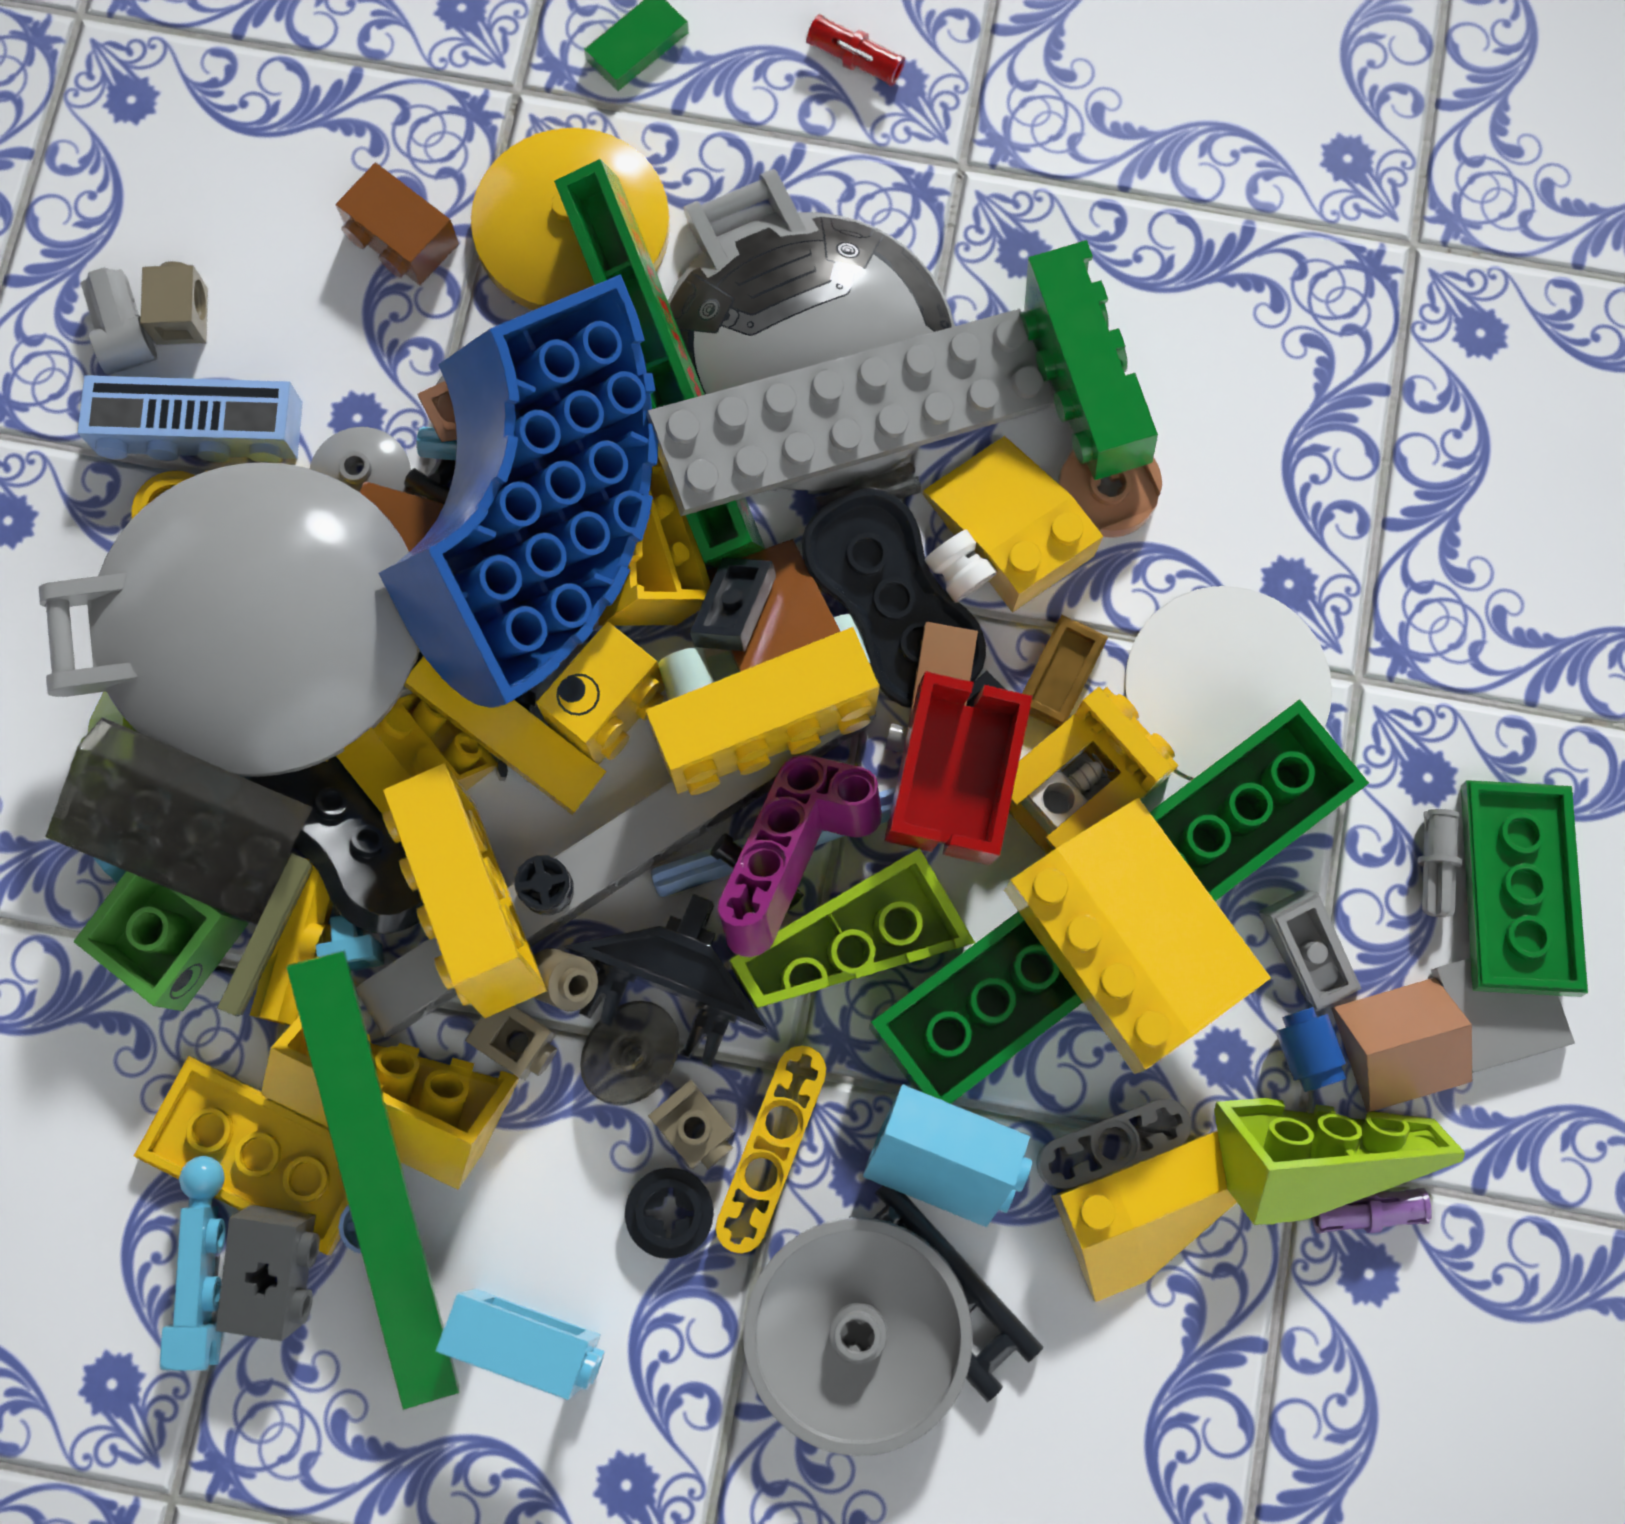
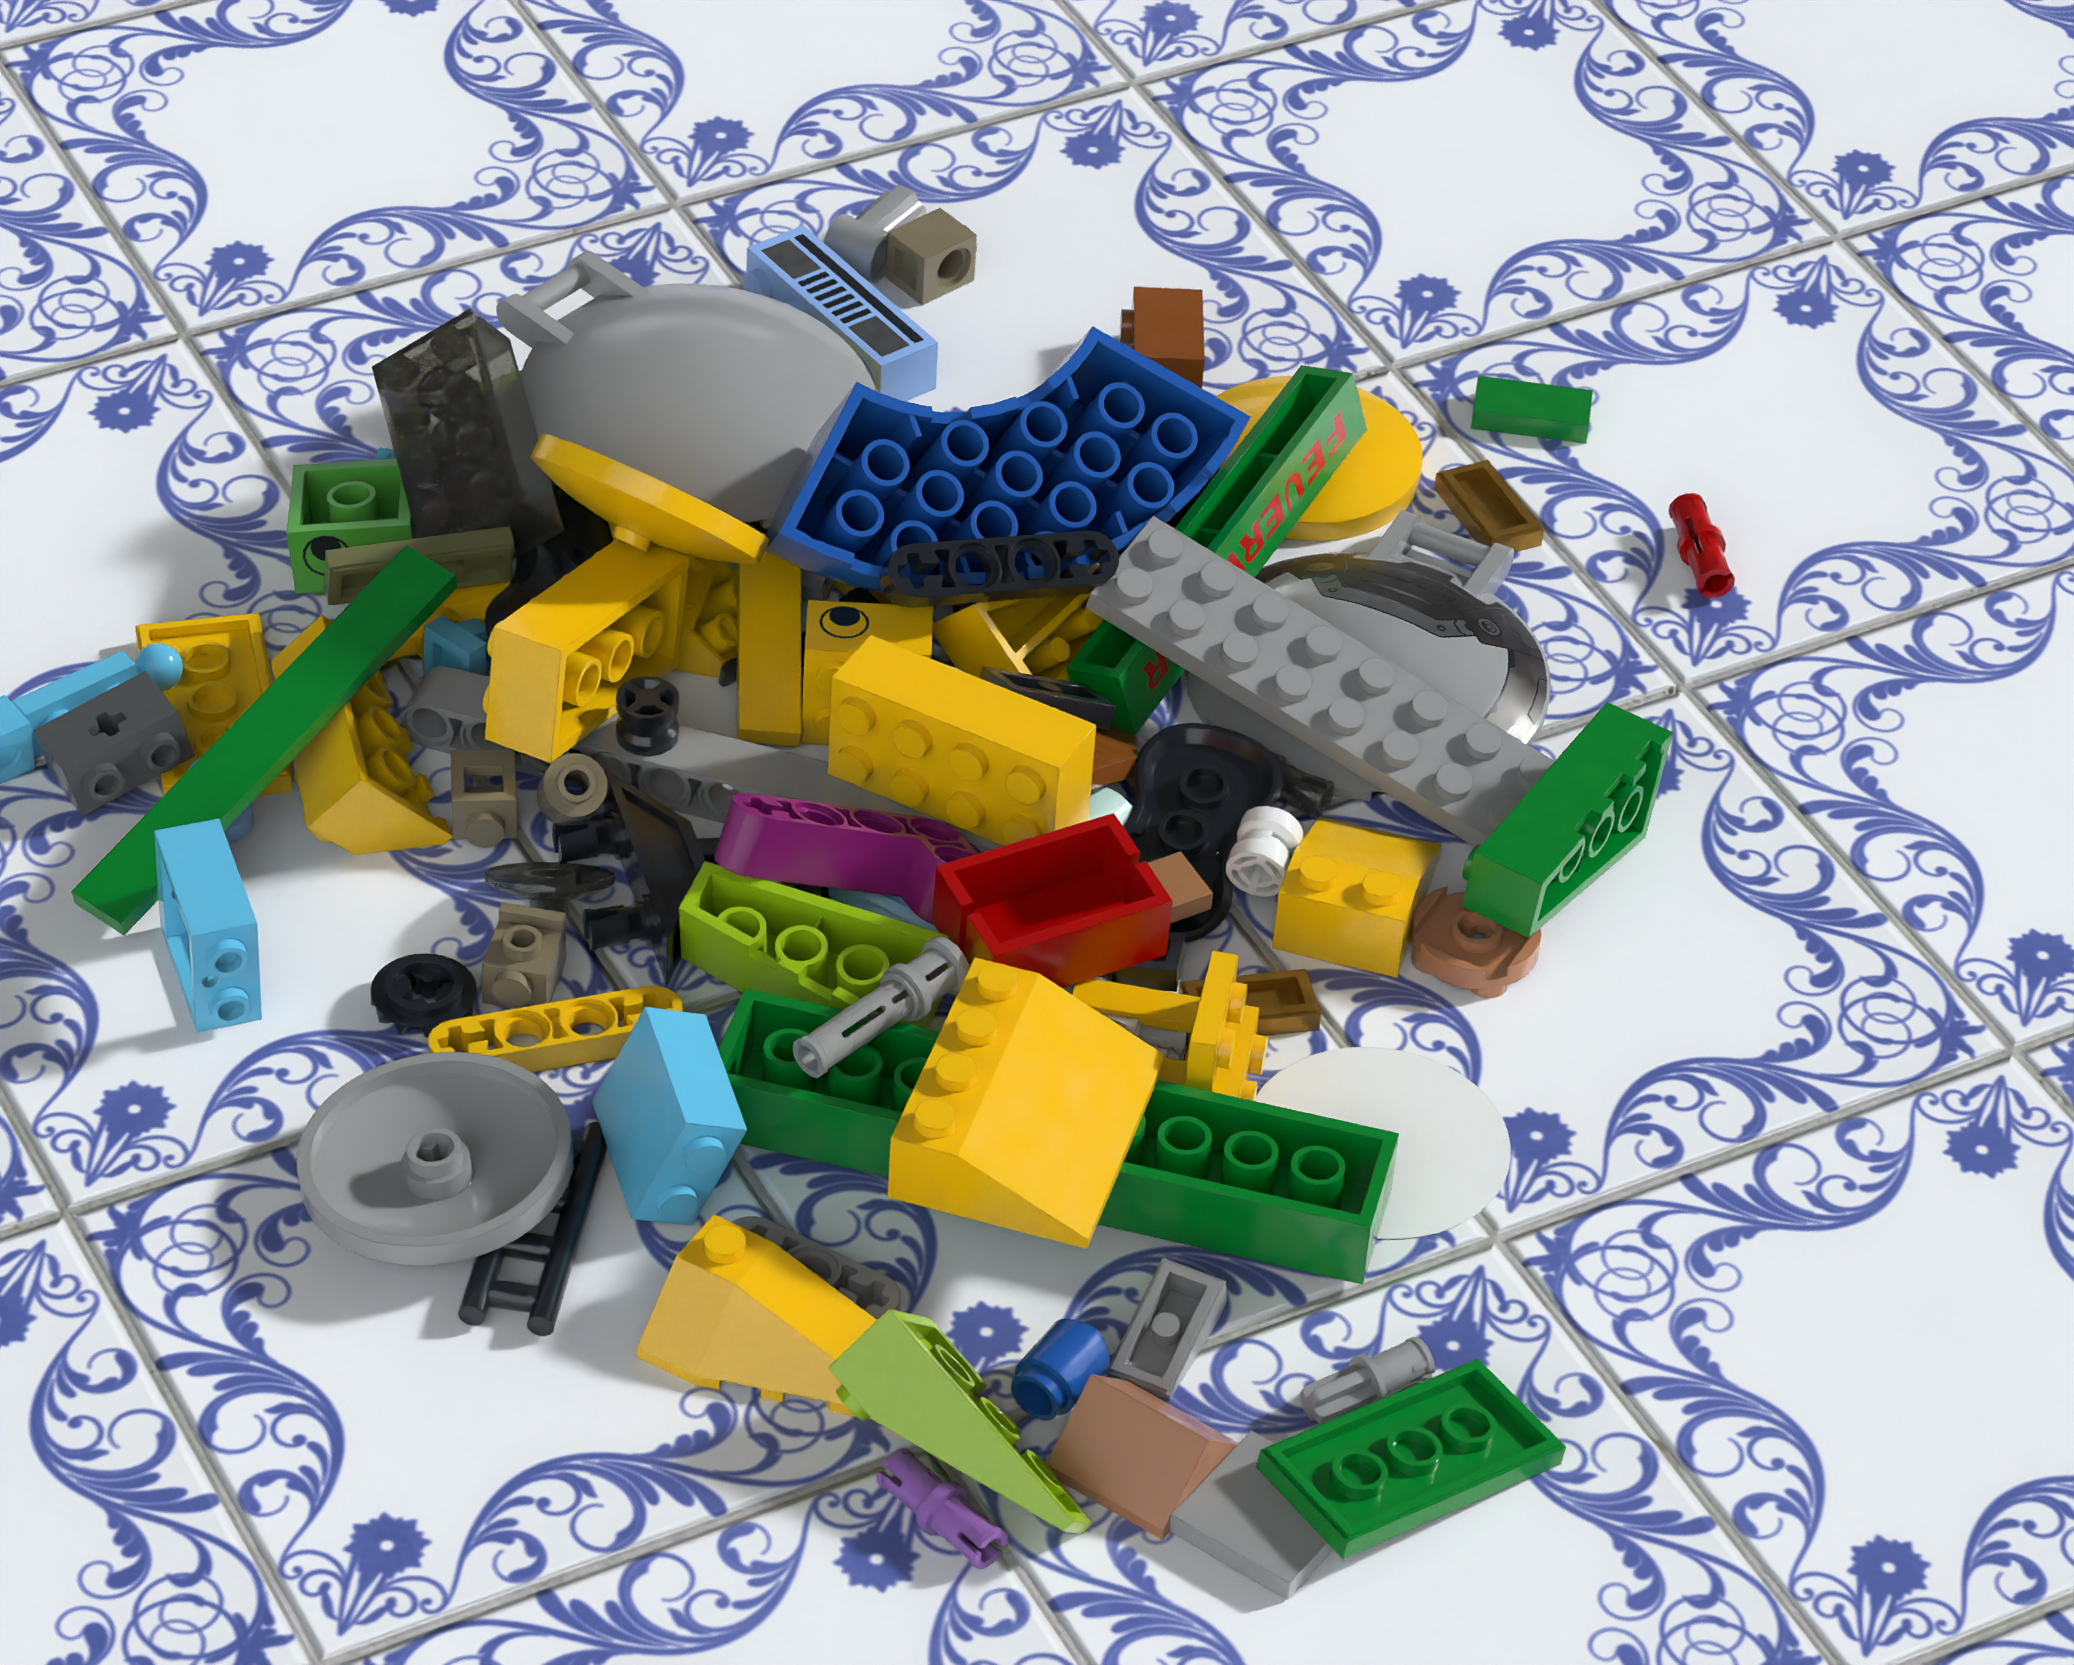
camera: 50 degrees right, 35 degrees down
none -> yellow dish [530,433,770,564]
none -> light grey pin [792,936,970,1078]
none -> black beam [880,530,1119,608]
none -> pearl gold tile [1434,460,1544,553]

